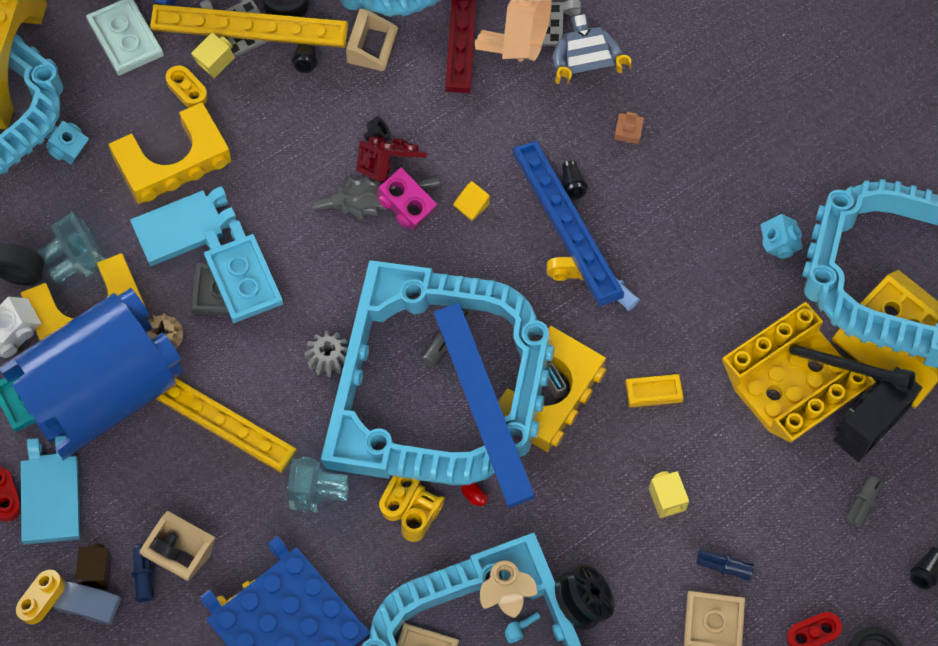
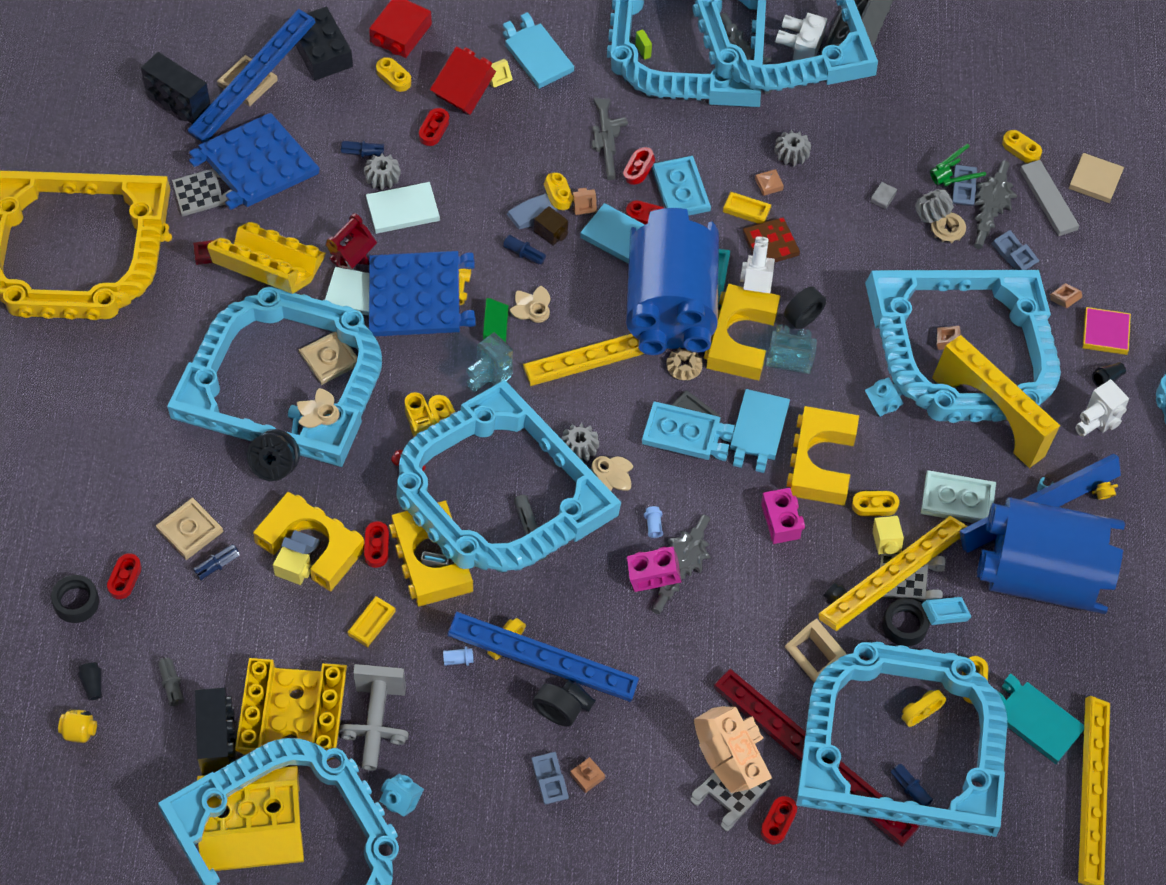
camera: 130 degrees right, 5 degrees down
tan tile [139,511,215,581] -> none
black tile [151,531,181,561] -> none
dark red bracket [356,137,427,181] -> none
black tile [364,117,391,141] -> none
blue tile [434,302,535,508] -> none
yellow slope [453,181,490,221] -> none
torso [552,14,631,84] -> none
black piece [789,344,916,393] -> none
none -> yellow arch [253,492,364,592]
none -> sand blue slope [282,530,321,554]
none -> light grey piece [339,664,409,771]
none -> red plate [364,521,389,568]
none -> green slope [483,298,509,345]
none -> tan plate [510,286,551,323]
none -> sand blue slope [531,752,569,805]
none -> black tyre [532,684,582,727]
none -> nougat tile [573,188,597,215]
none -> tan plate [591,456,633,491]
none -> light blue pin [644,506,663,538]
none -> dark pink brick [761,488,805,544]

